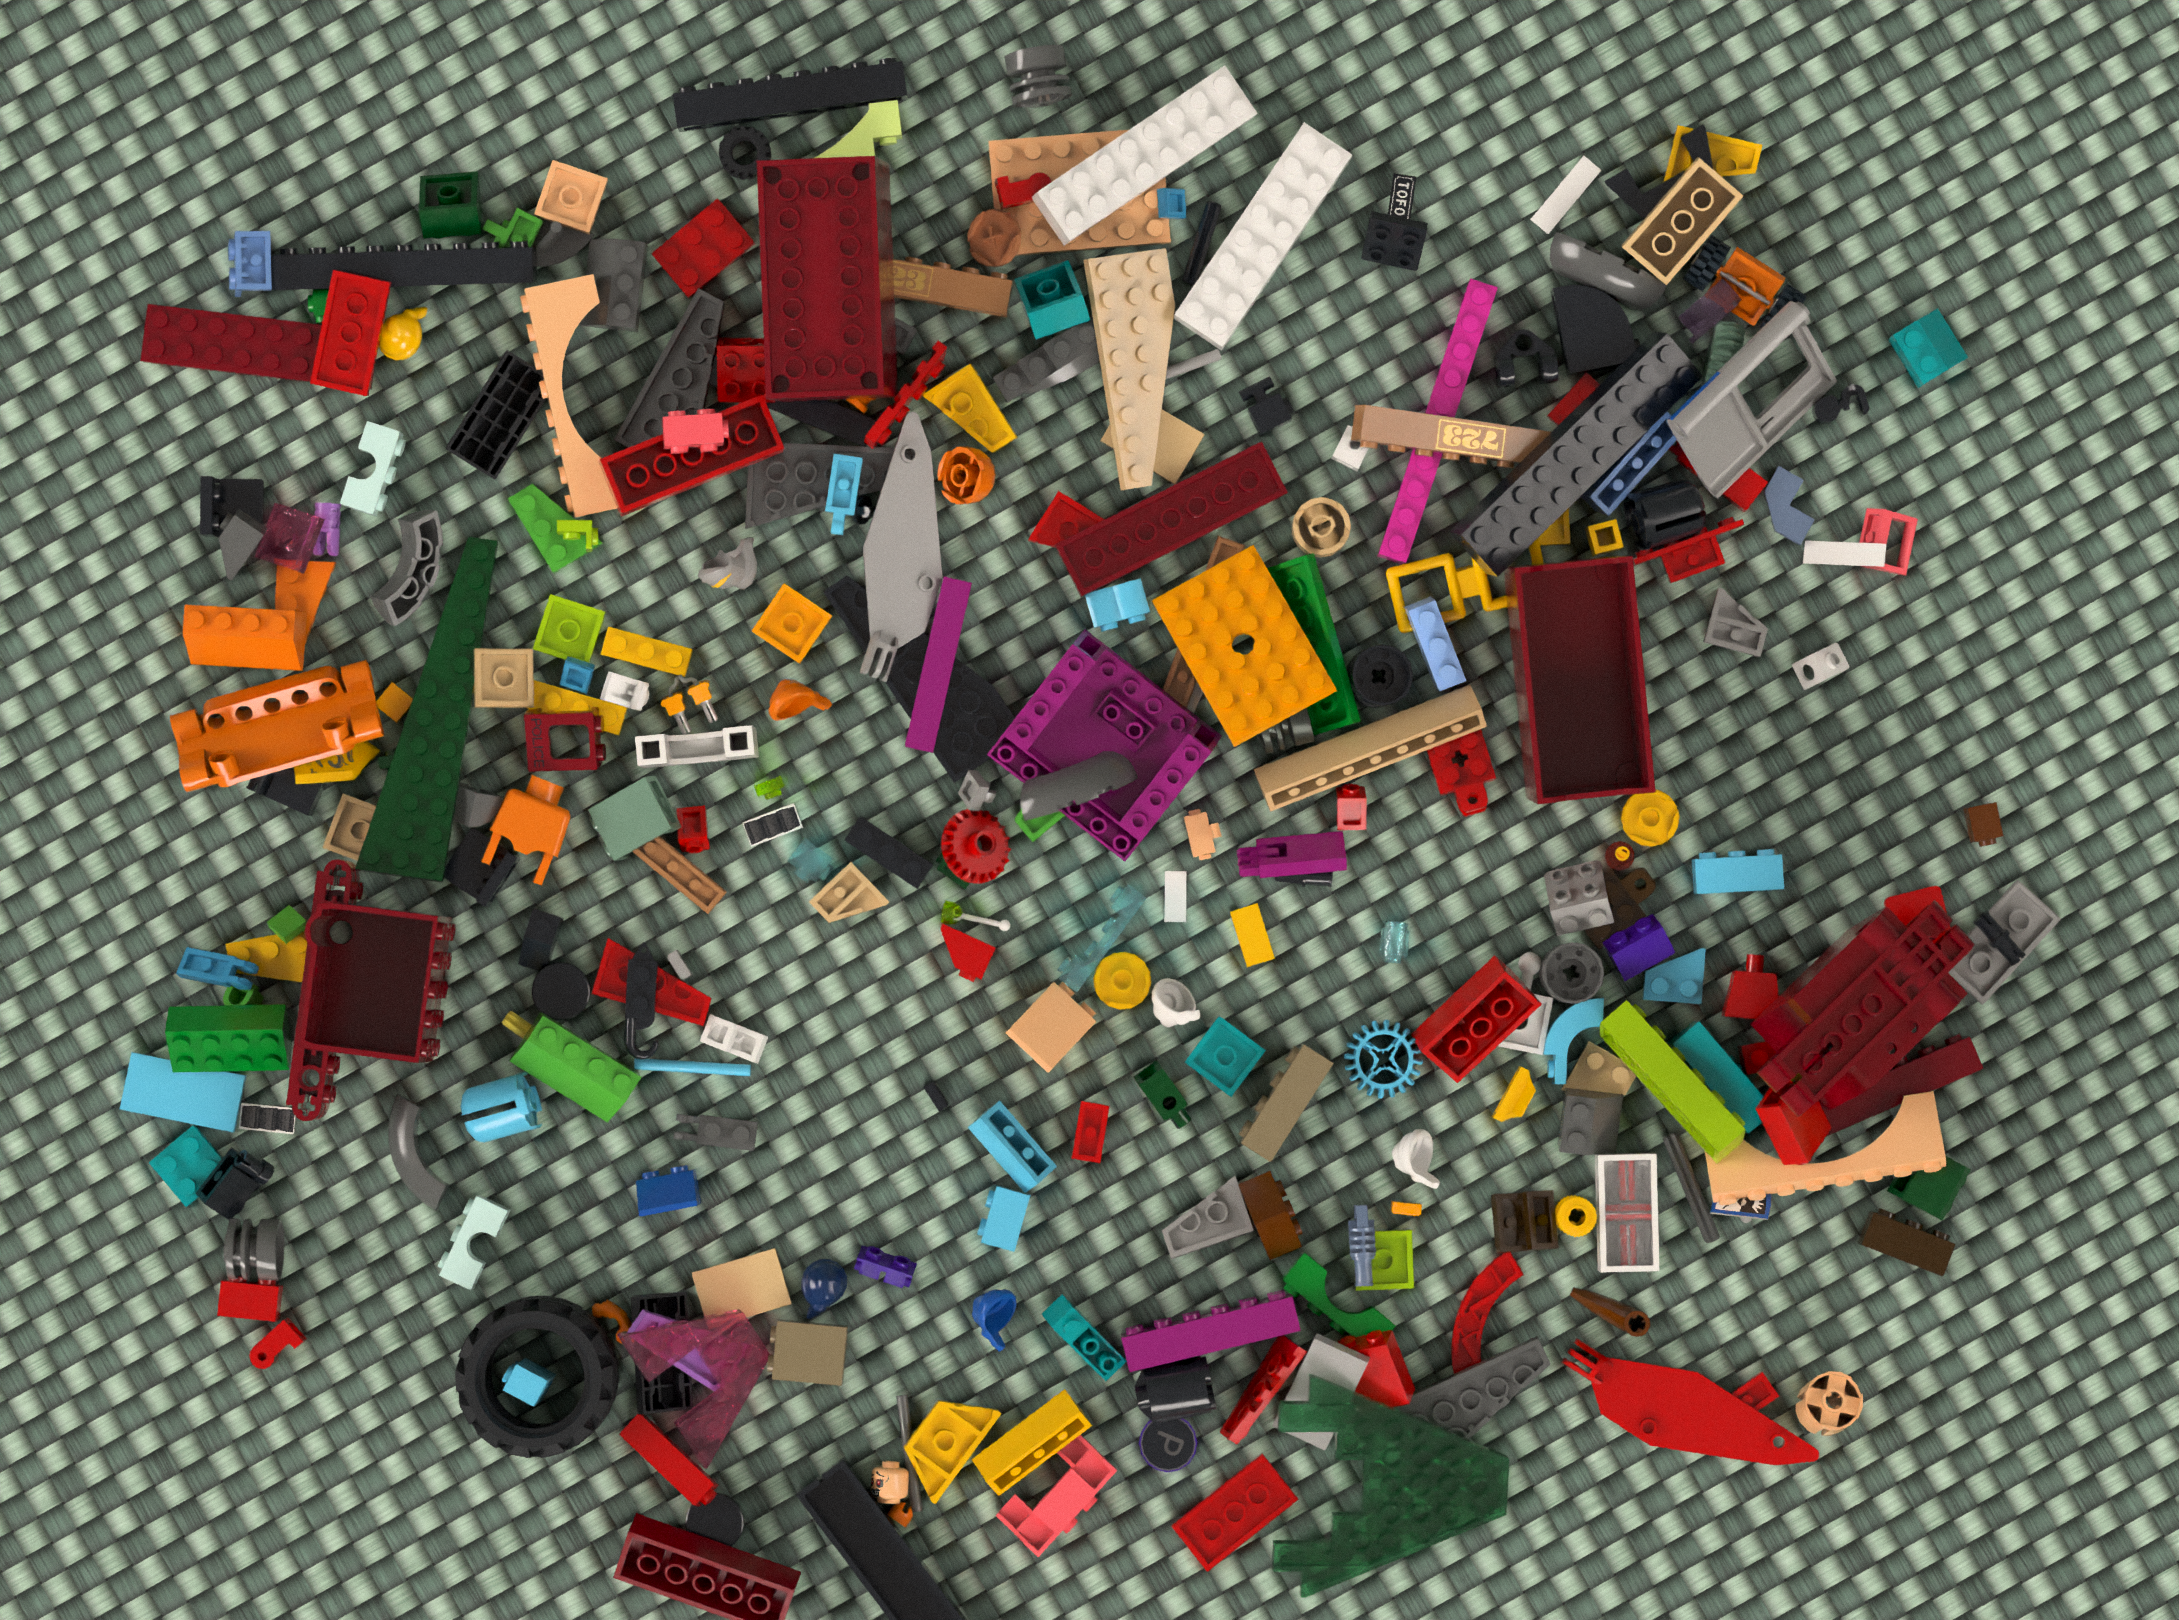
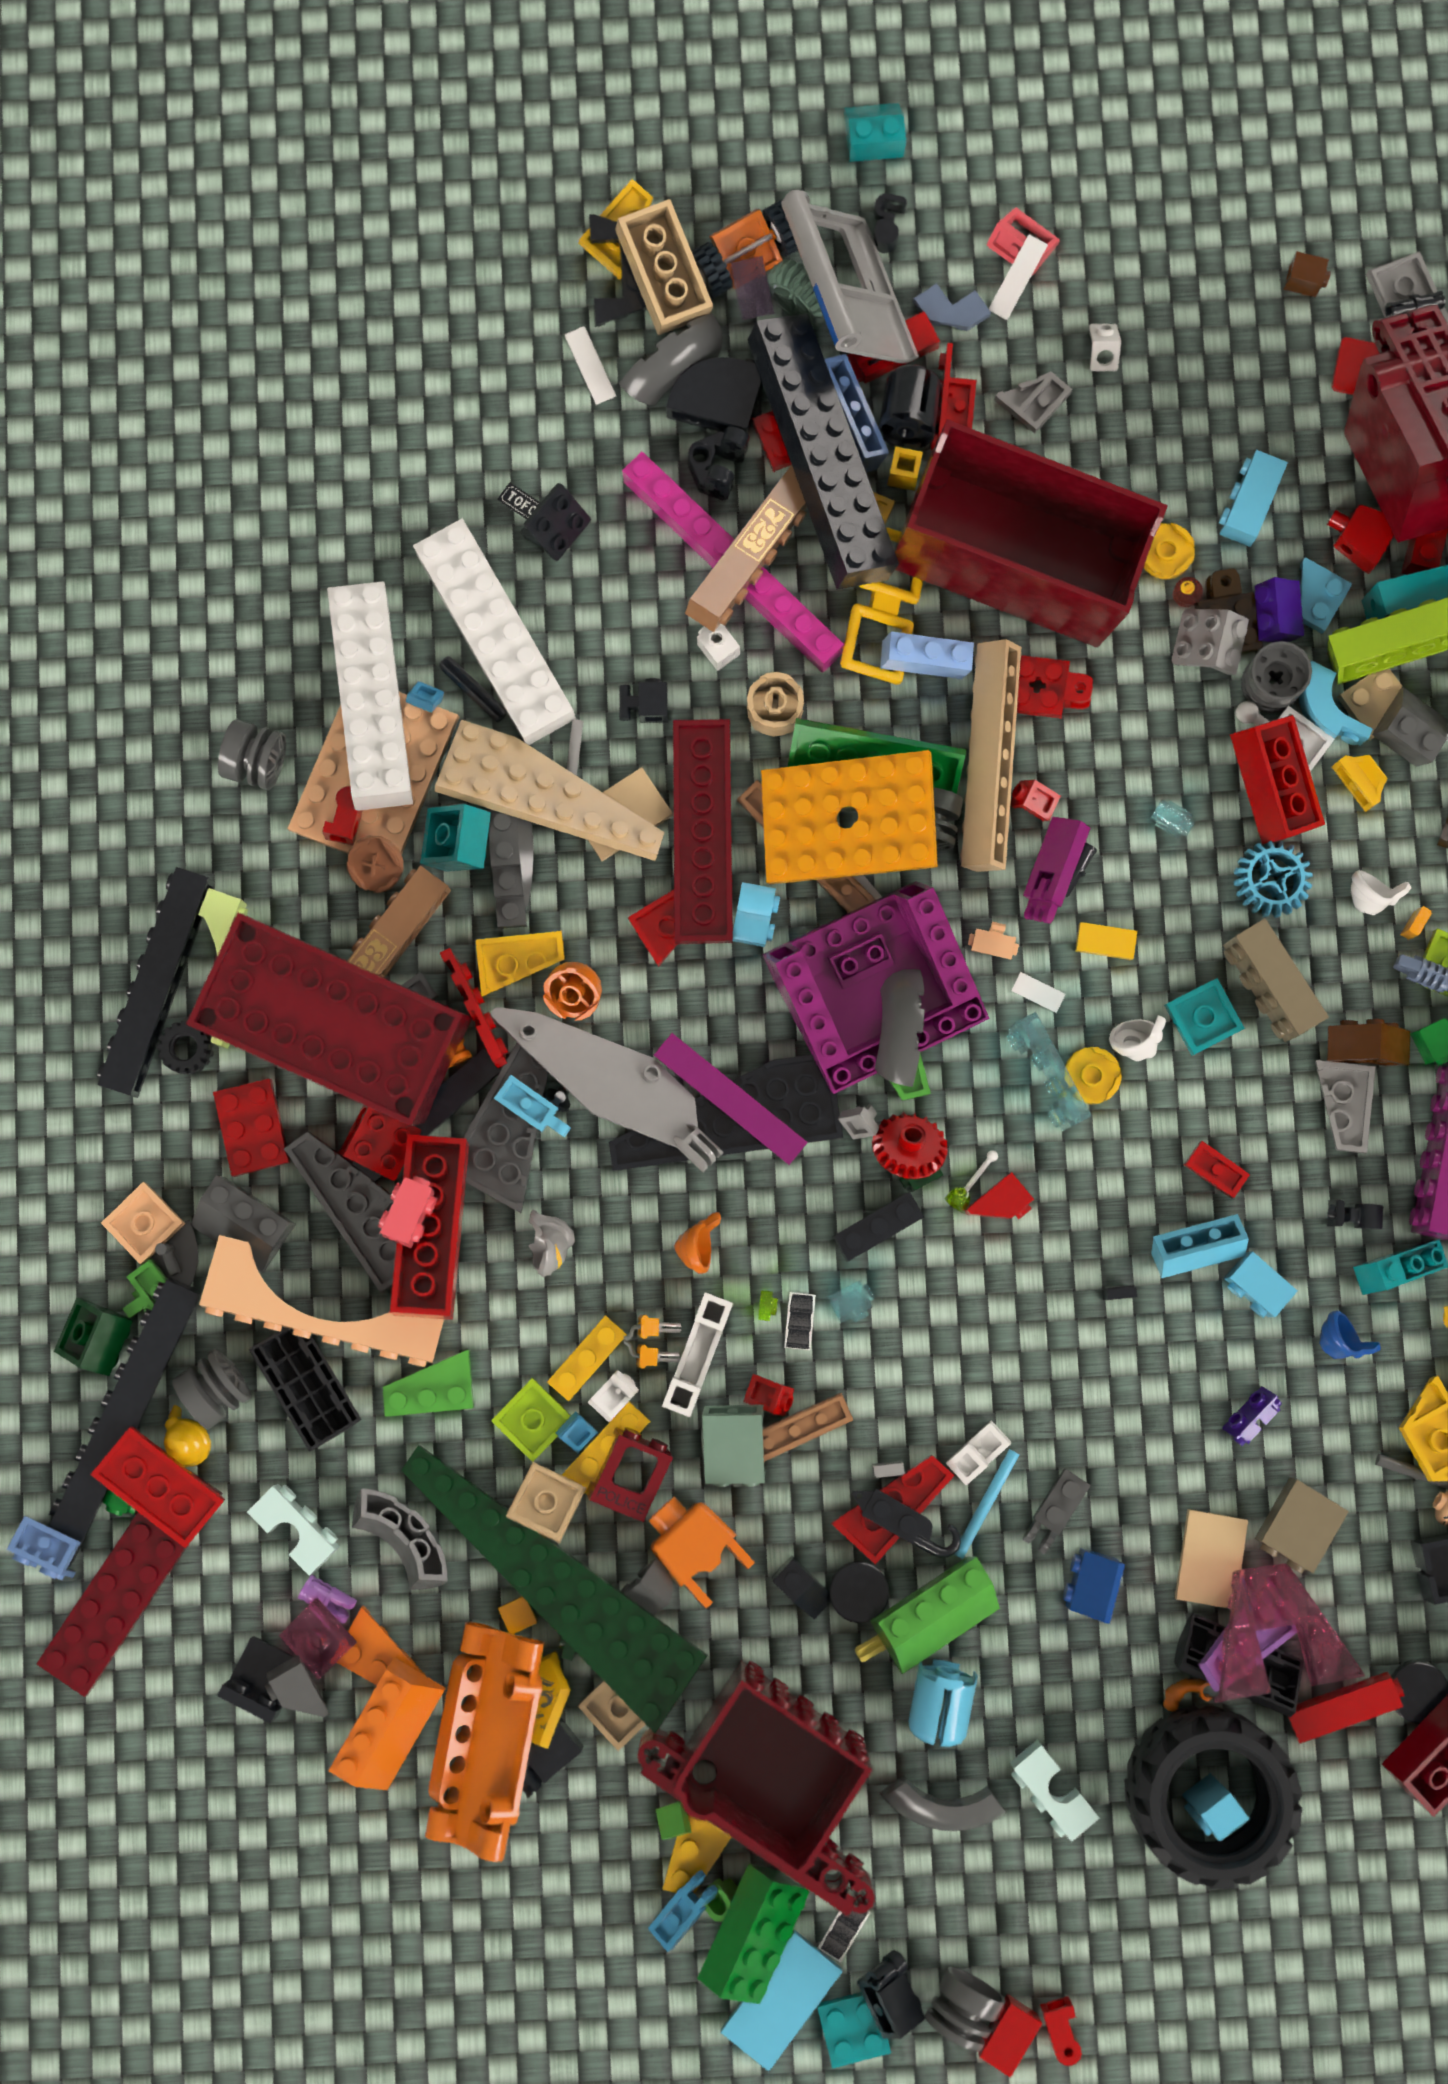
camera: 65 degrees left, 5 degrees down
black bracket [444,828,520,907] -> none
lime bracket [557,520,598,552] -> none
light orange plate [752,583,832,664] -> none
dark blue hat [801,1259,847,1320] -> none
tan wing [809,862,890,923] -> none
light nougat slope [1006,981,1096,1073] -> none
dark green torso [1133,1060,1191,1129] -> none
black wheel [1346,644,1413,708] -> none
none -> dark grey wheel [172,1349,251,1429]
none -> black leg [1327,1199,1384,1229]

